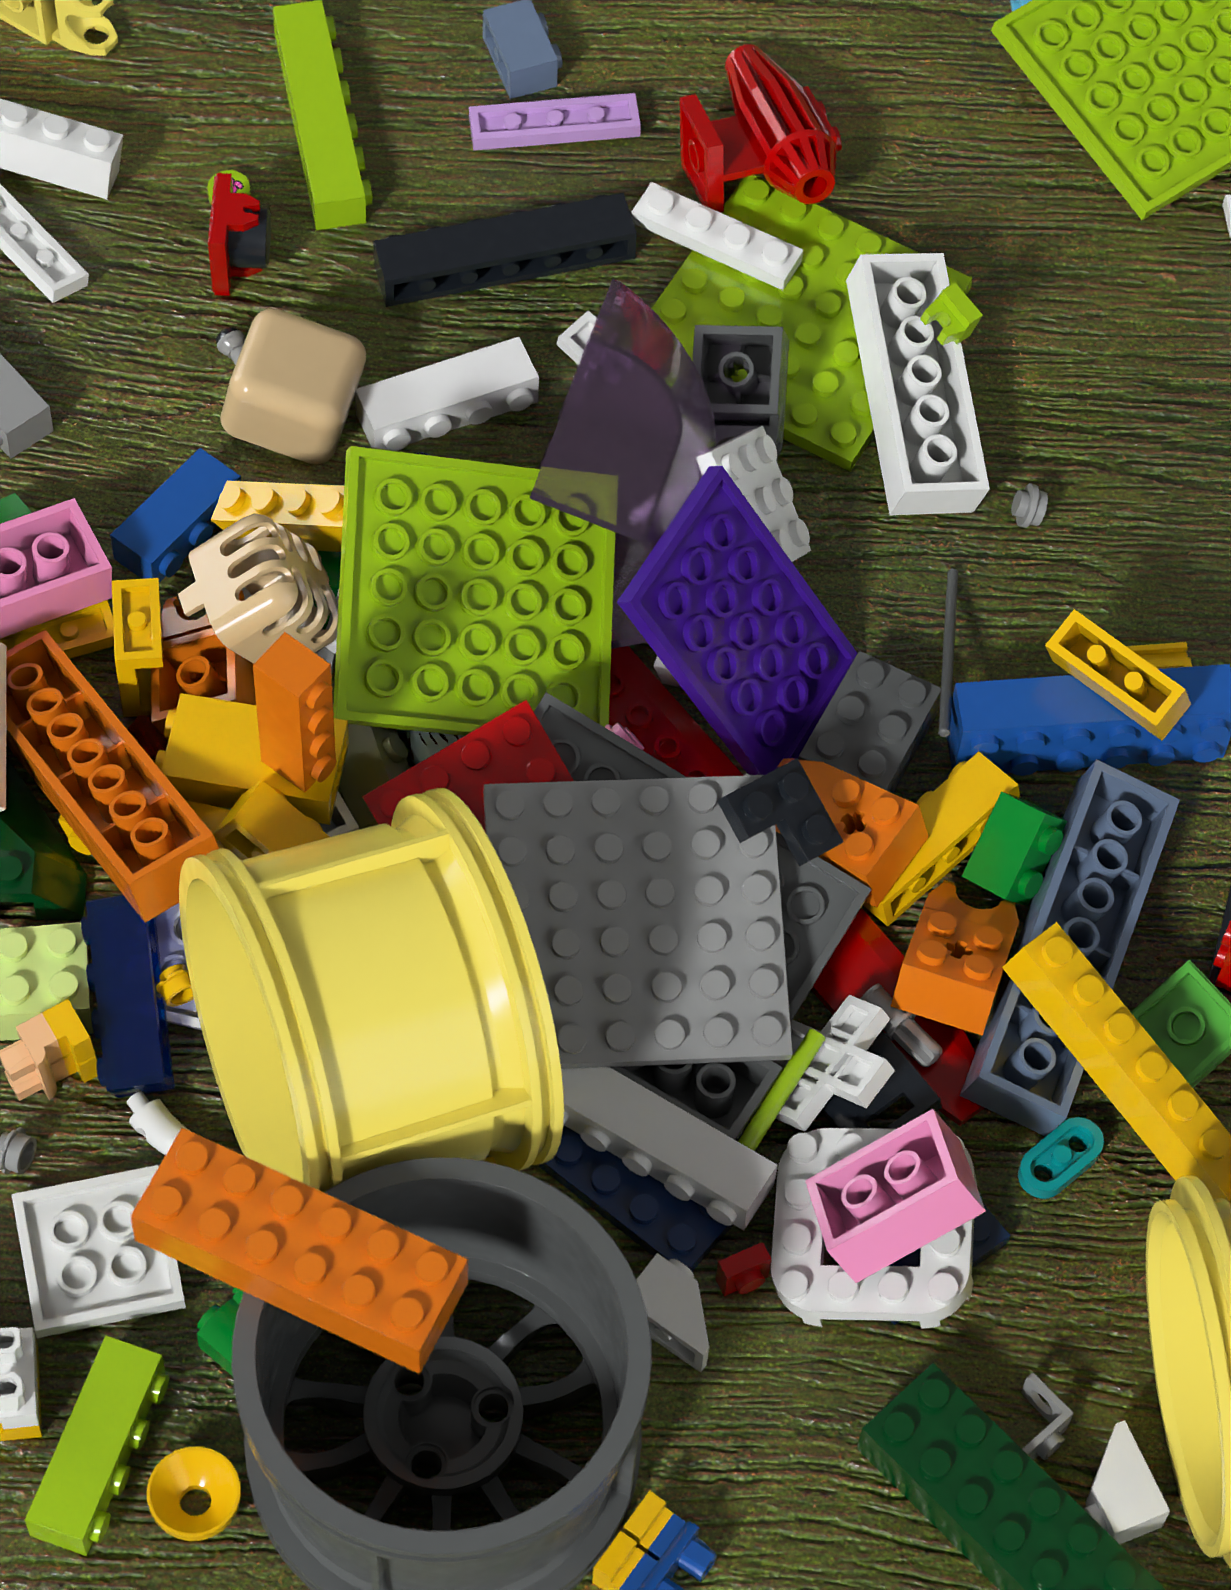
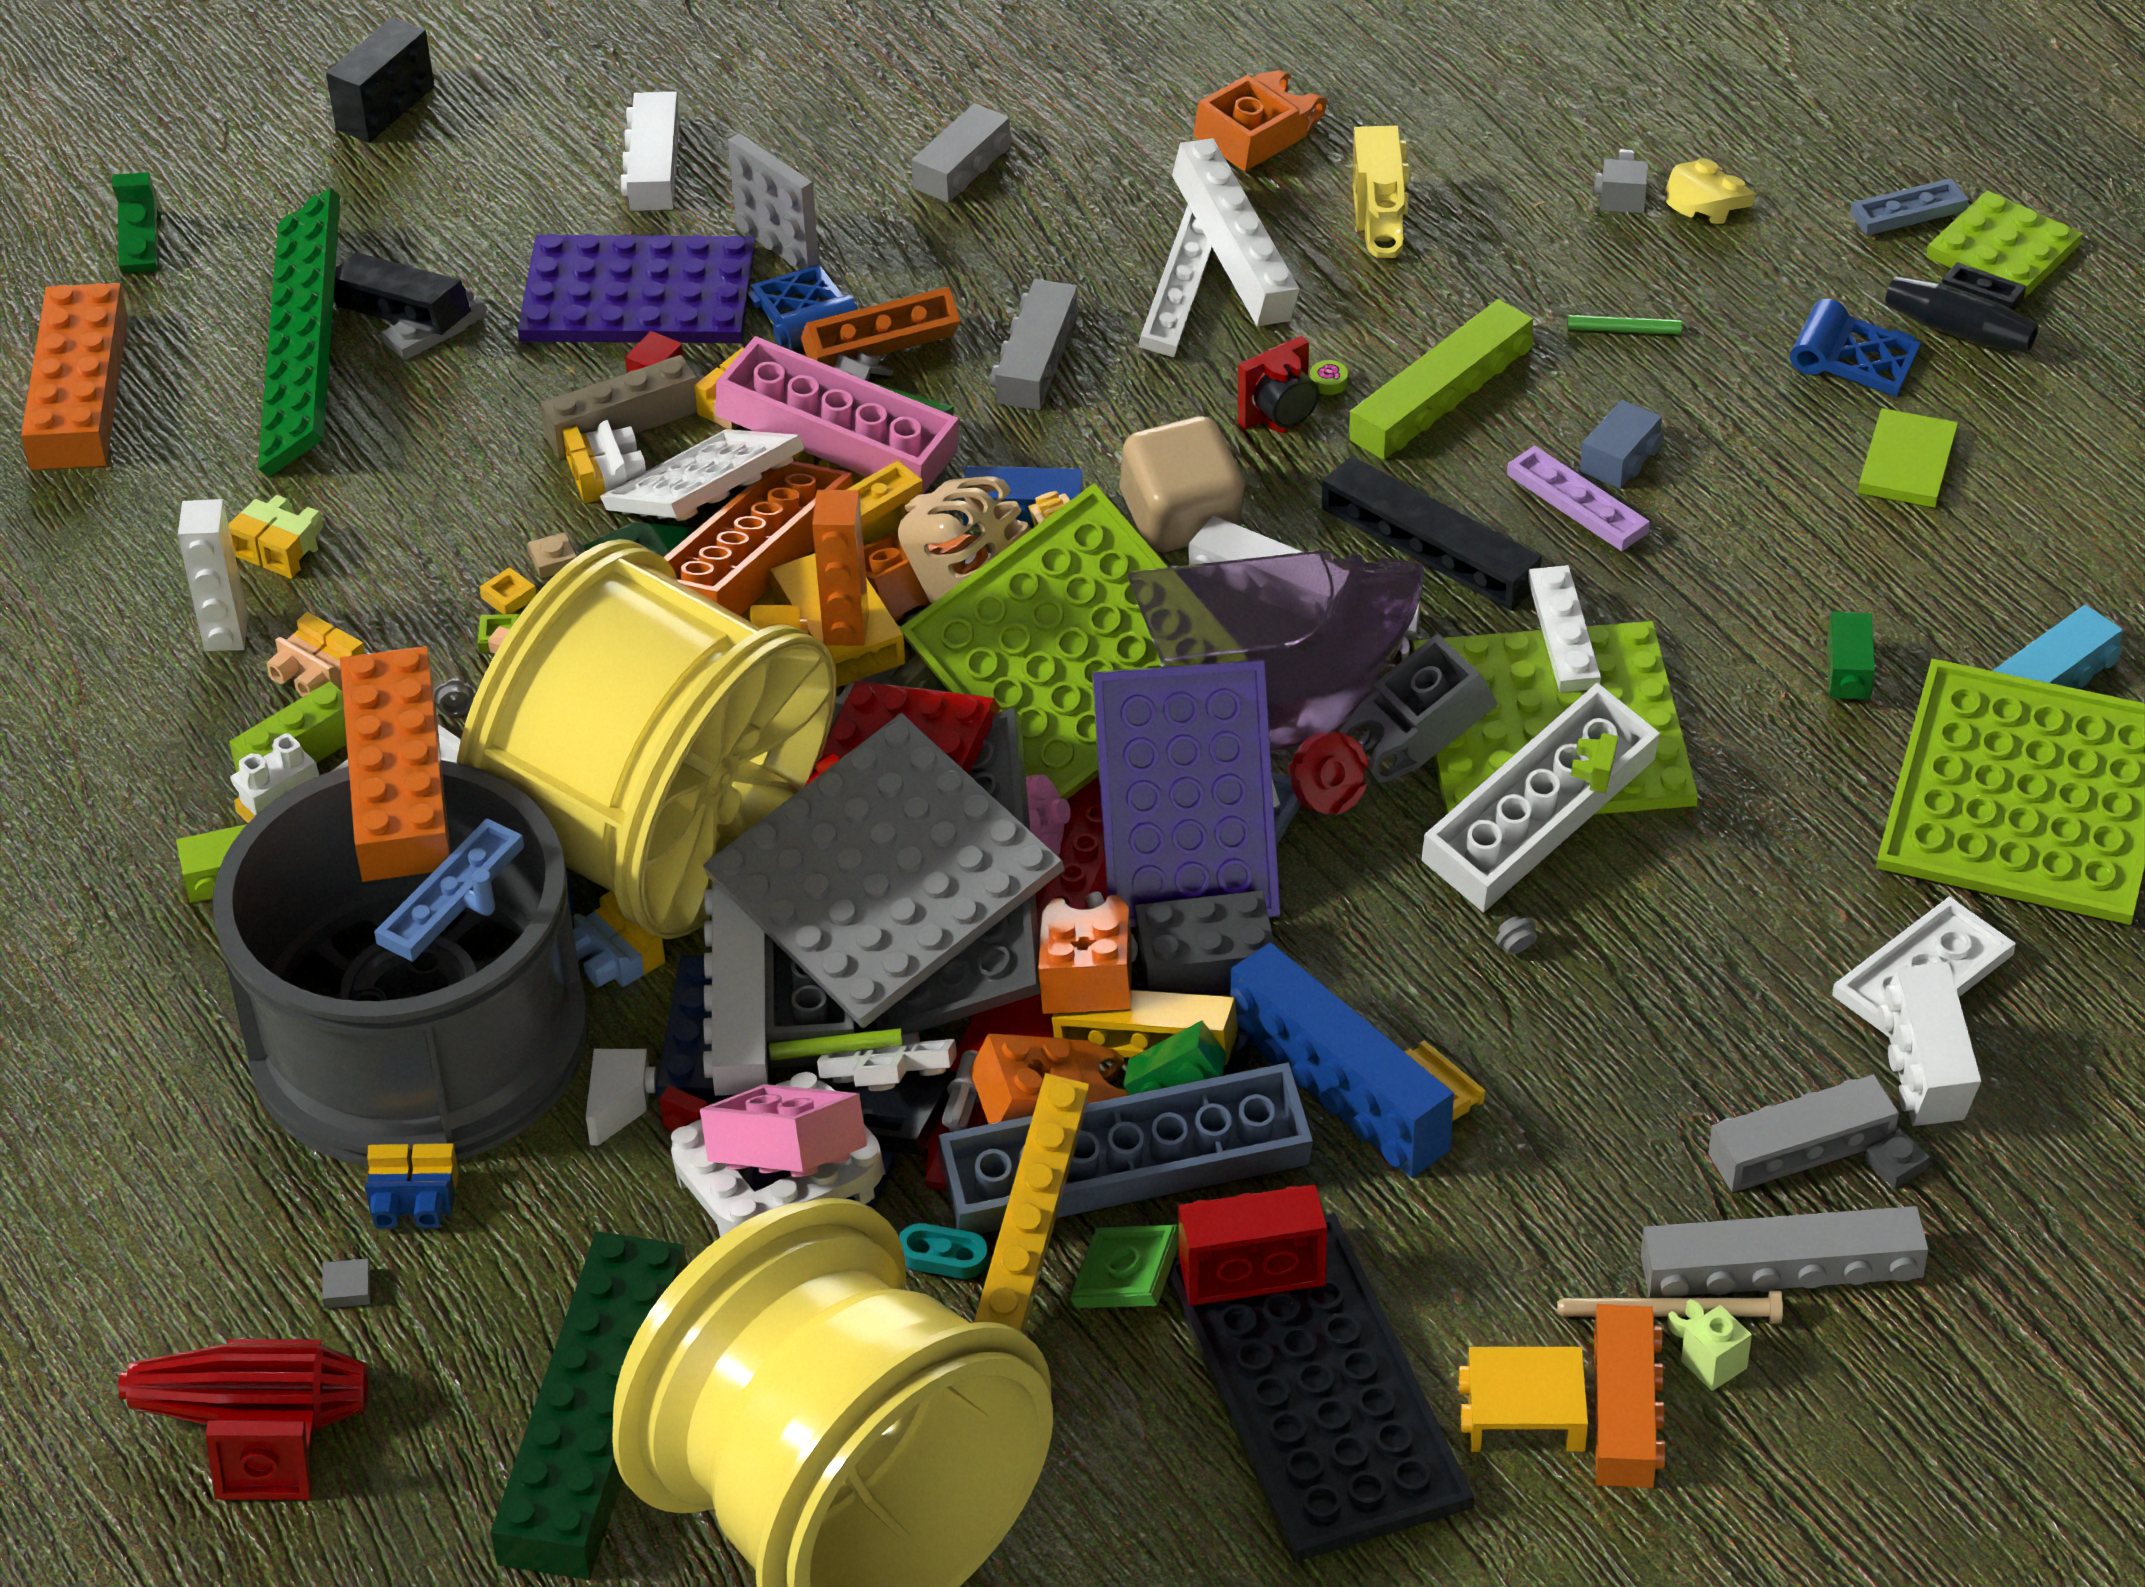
camera: 60 degrees right, 15 degrees down
red piece [680,44,842,213] -> none
white plate [695,426,811,562] -> none
black plate [717,758,844,867] -> none
dark grey axle [938,569,958,737] -> none
yellow brick [1045,609,1191,741] -> none
none -> medium blue plate [374,818,524,962]
none -> green brick [1827,611,1875,699]

